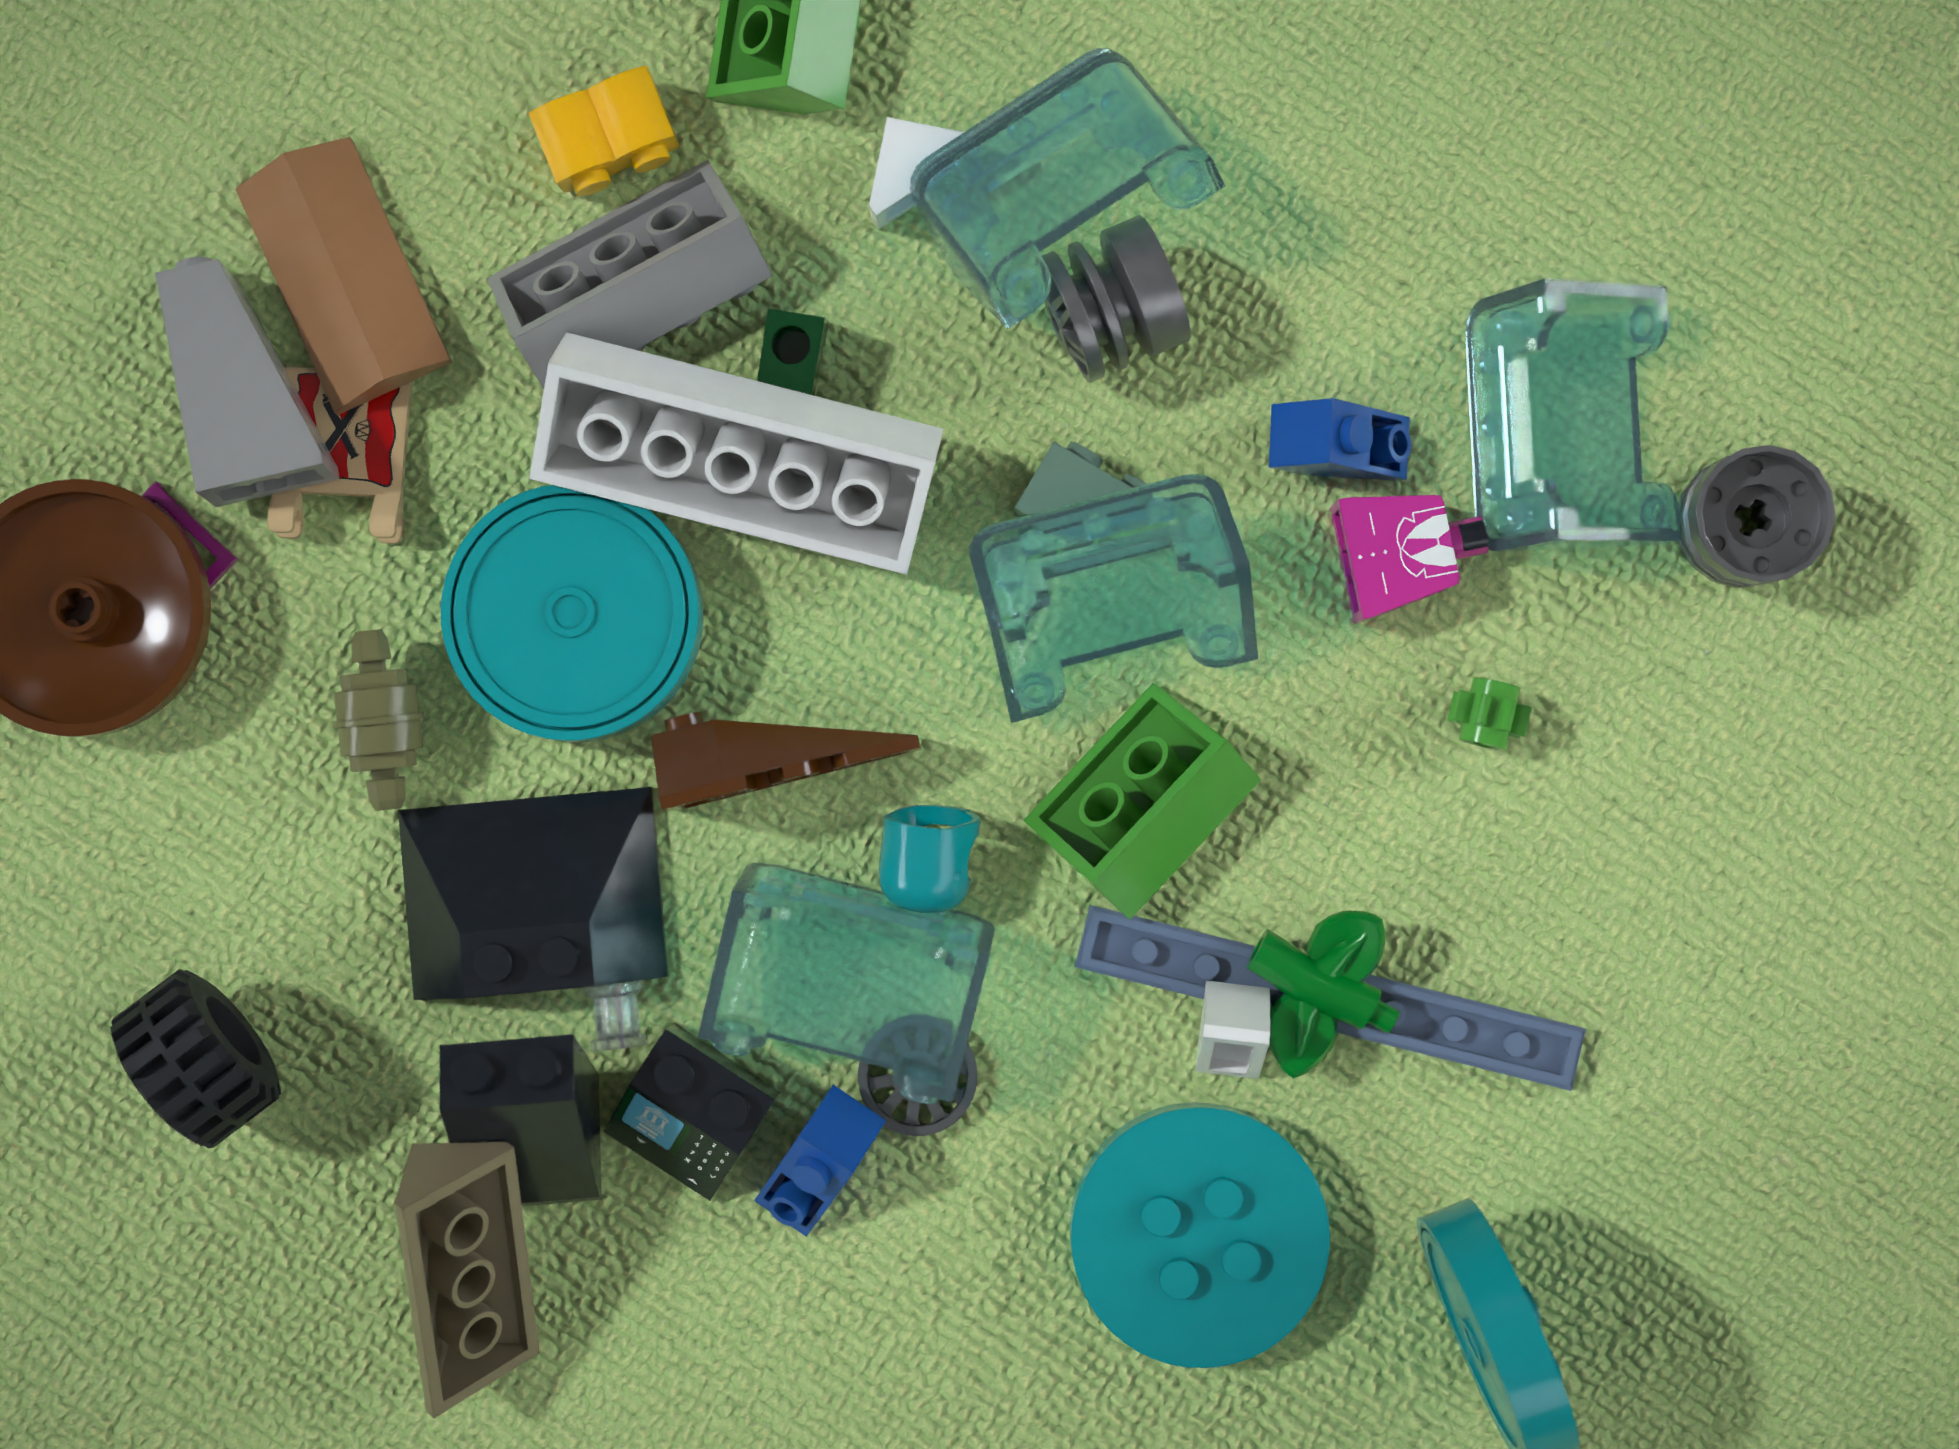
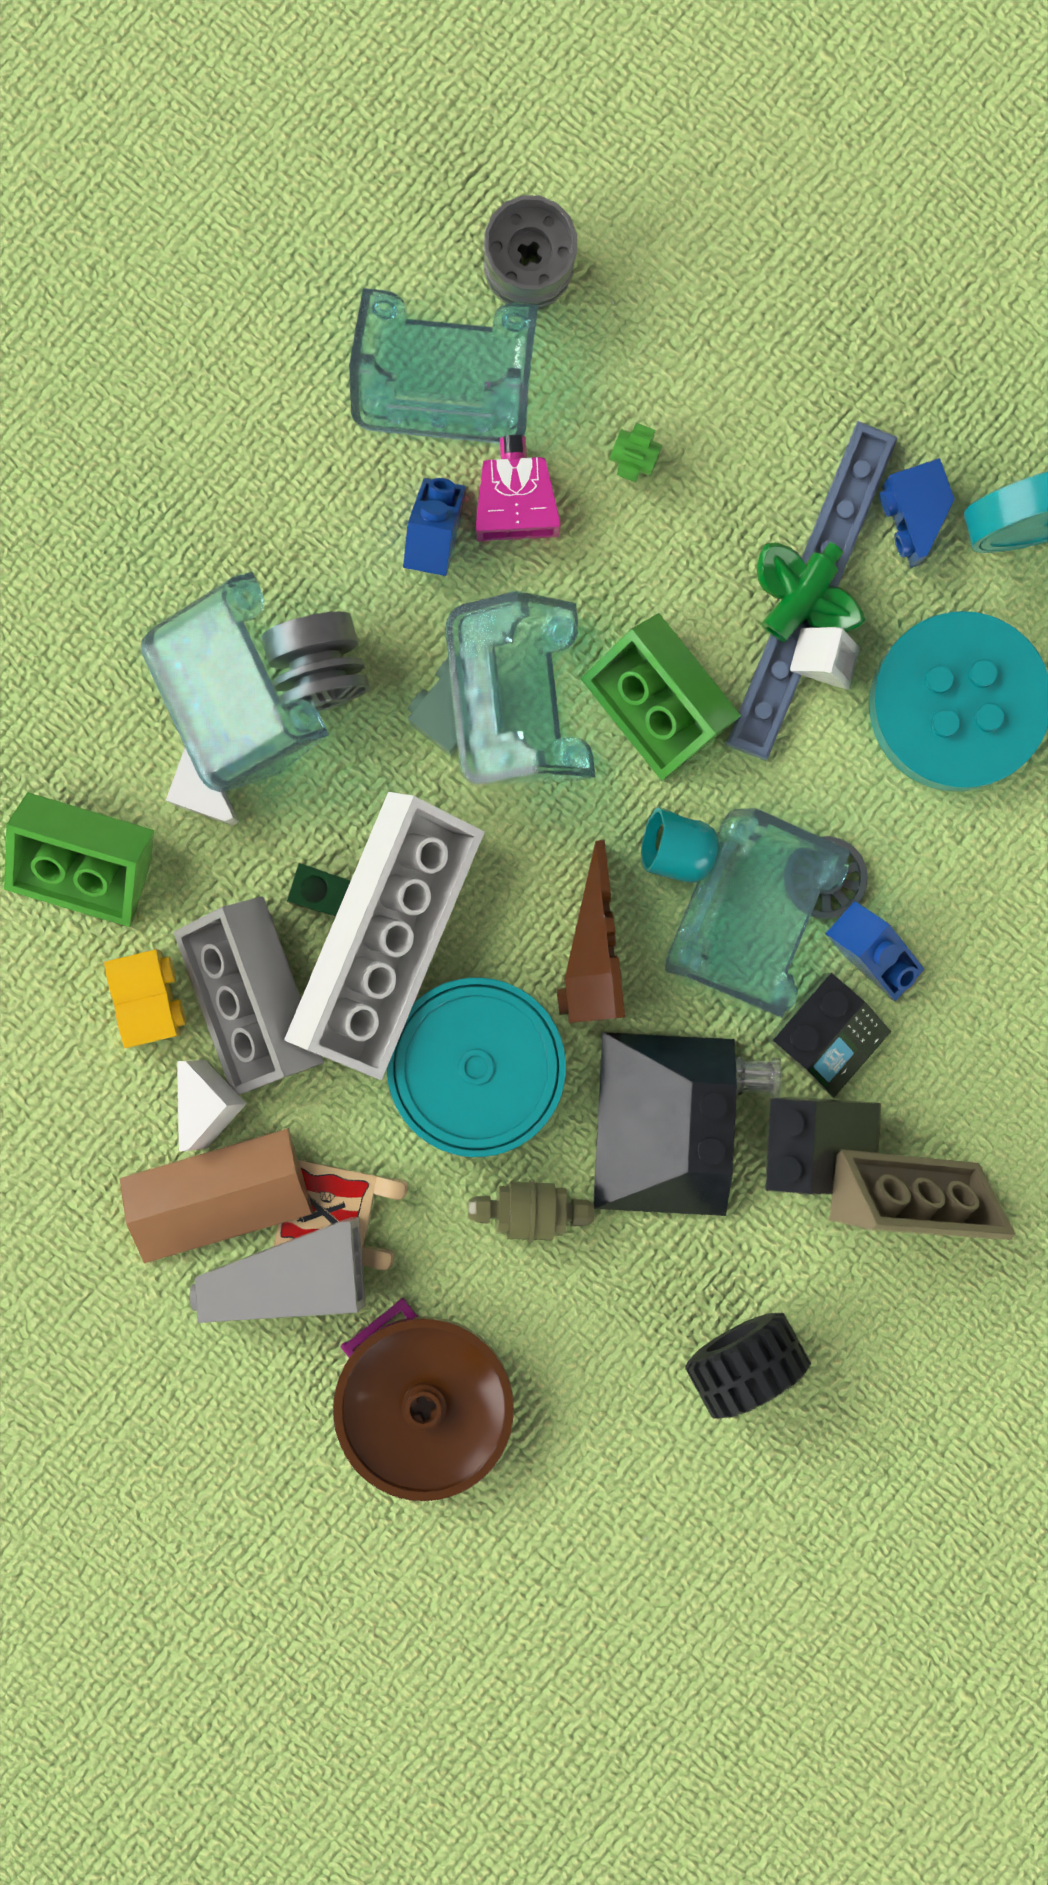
camera: 75 degrees left, 0 degrees up
none -> white slope [177,1060,247,1151]
none -> blue slope [880,458,955,568]

